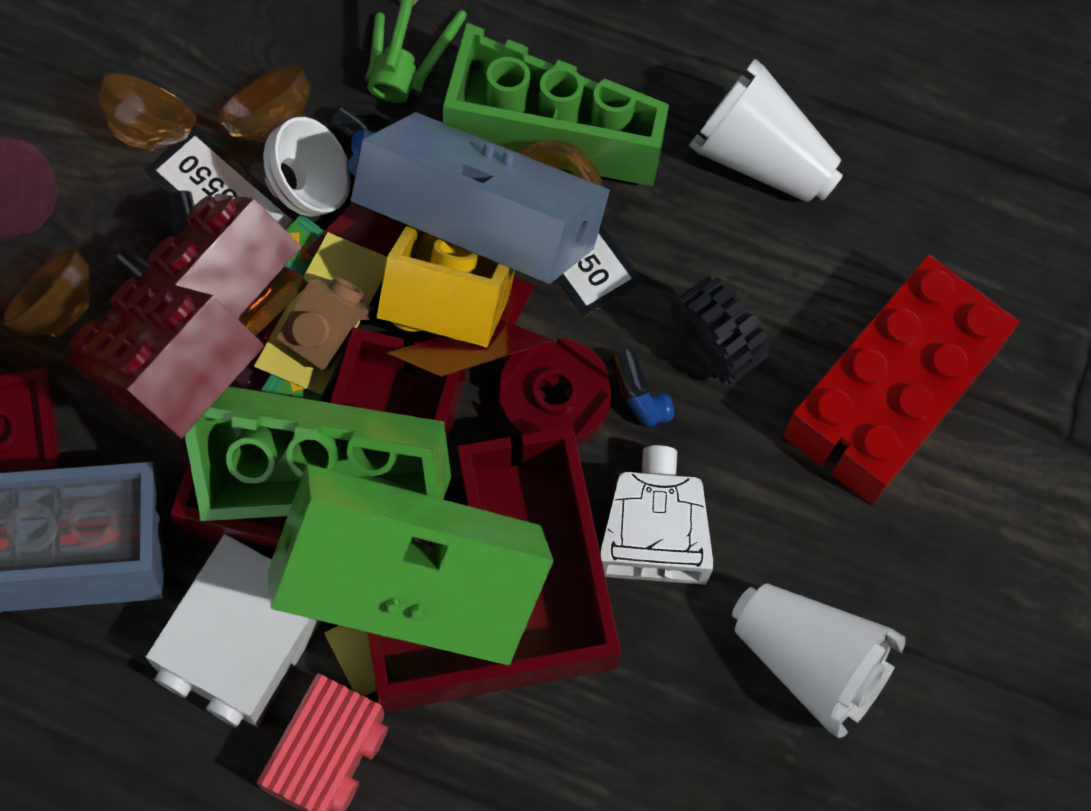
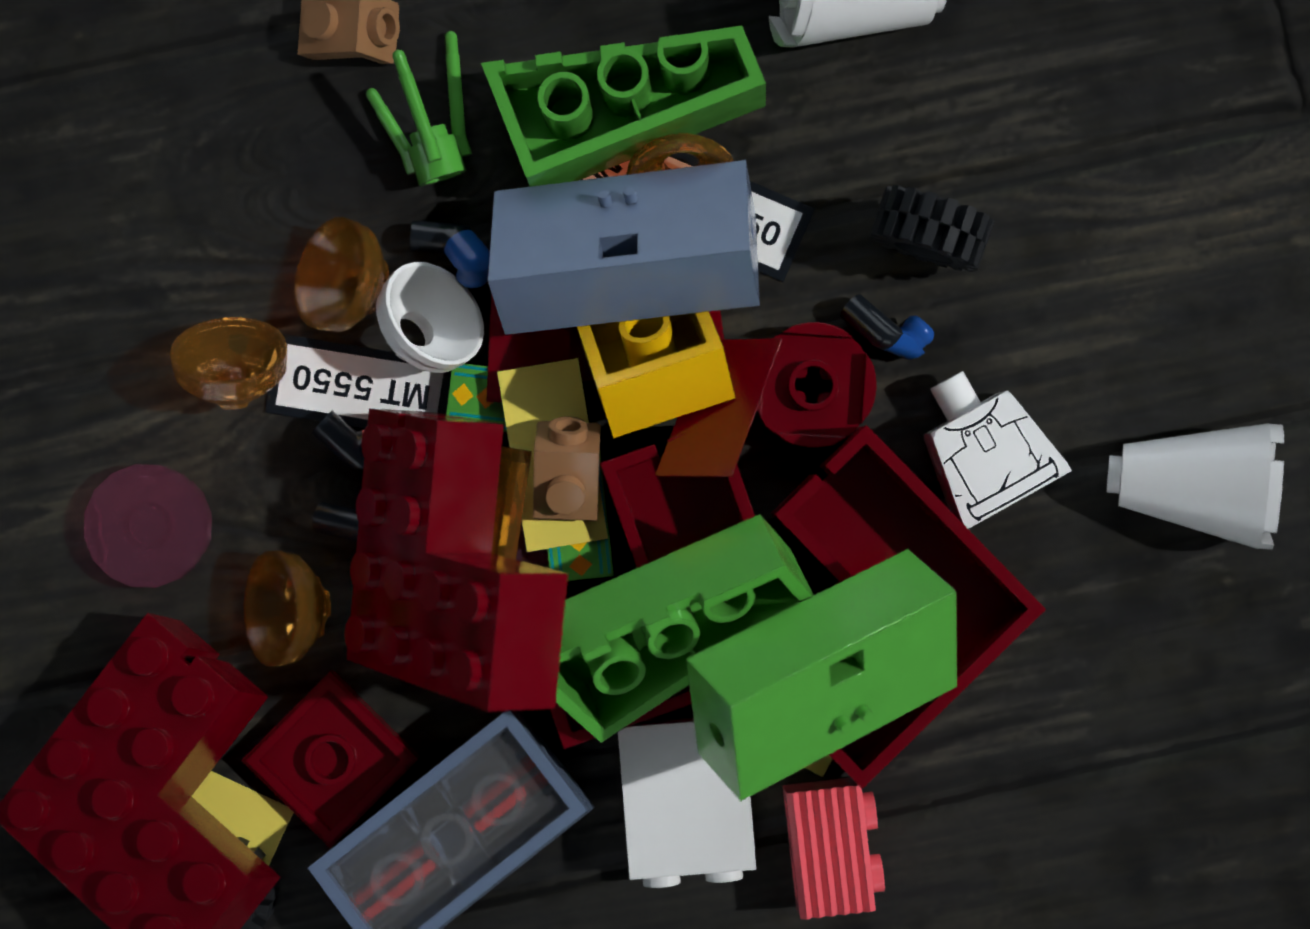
camera: 30 degrees left, 20 degrees up
red piece [783,254,1020,506] -> none

